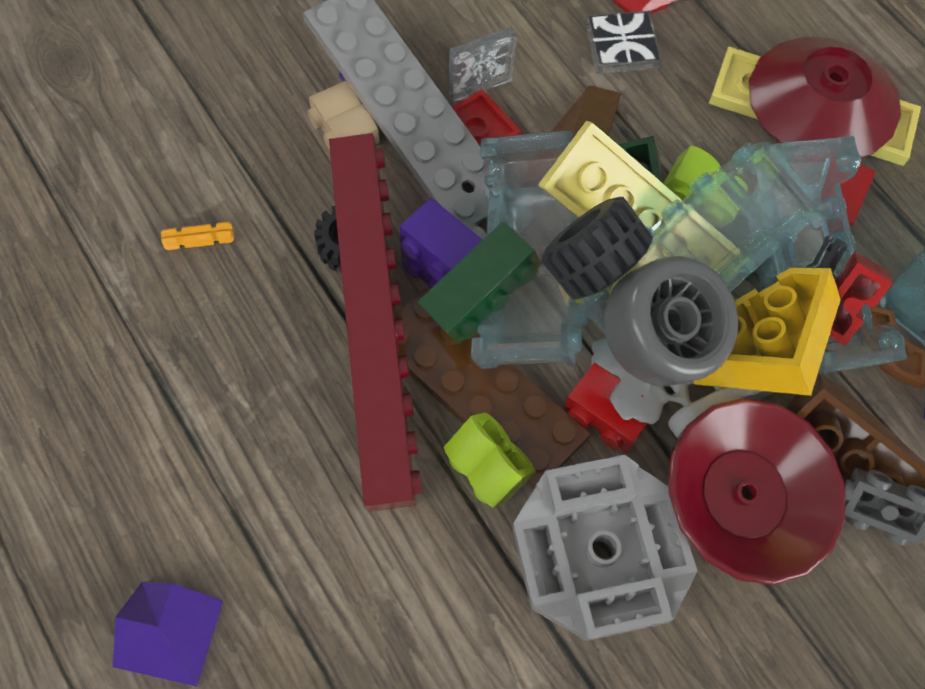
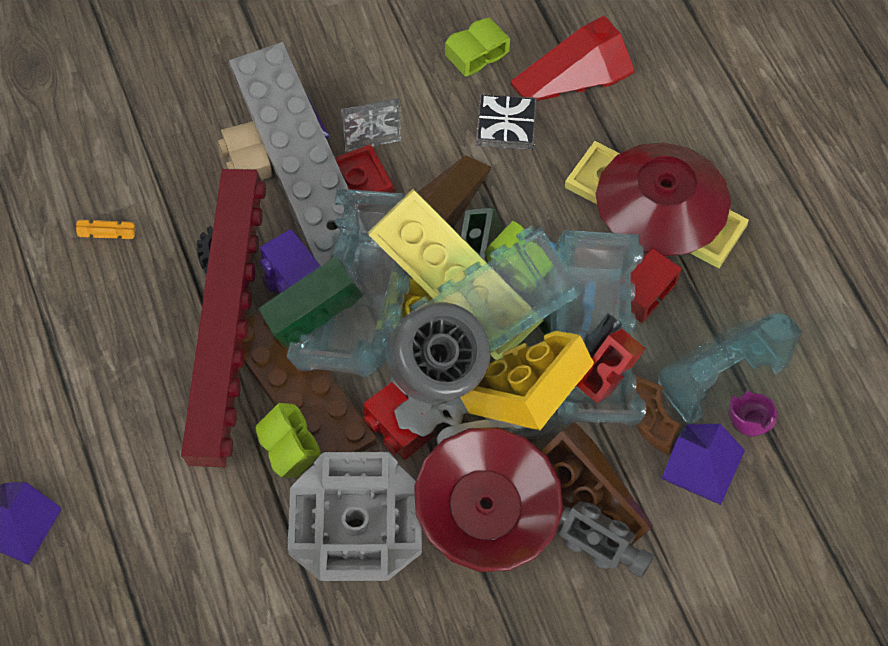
camera: 15 degrees right, 5 degrees down
black tyre [541,196,653,300] -> none

